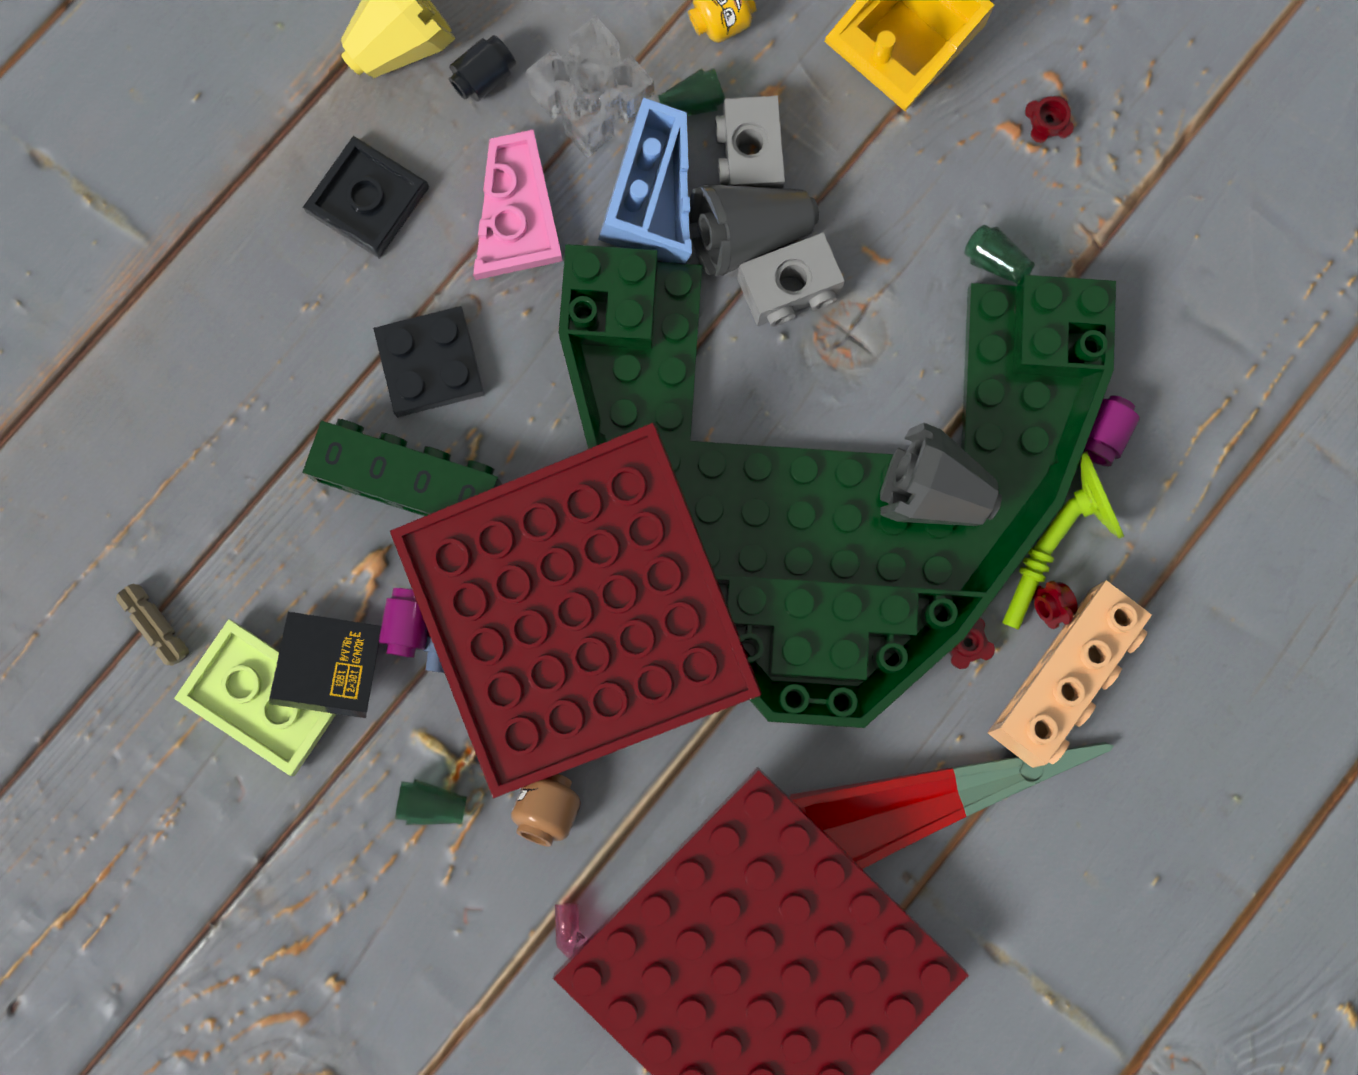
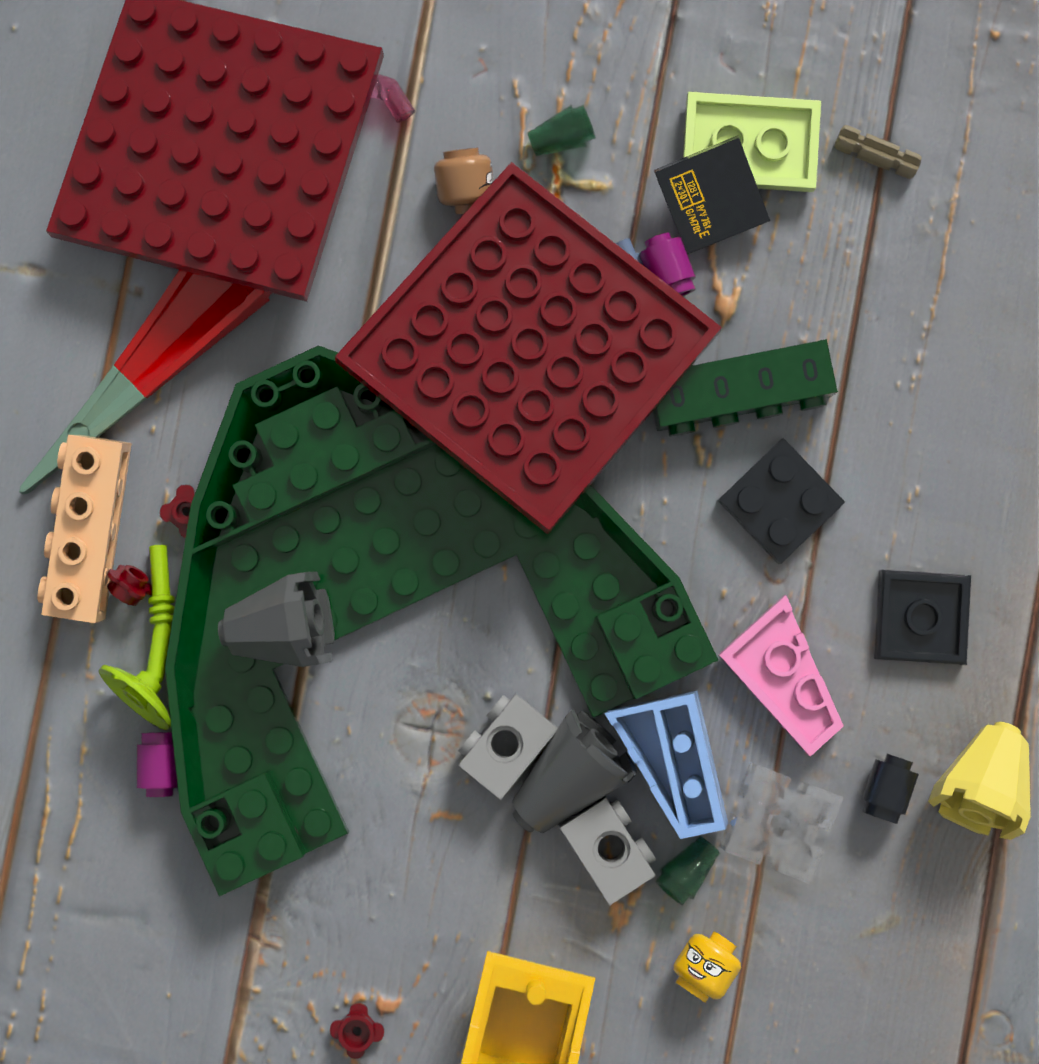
camera: 150 degrees right, 5 degrees up
clear green cone [964,224,1035,285] -> none

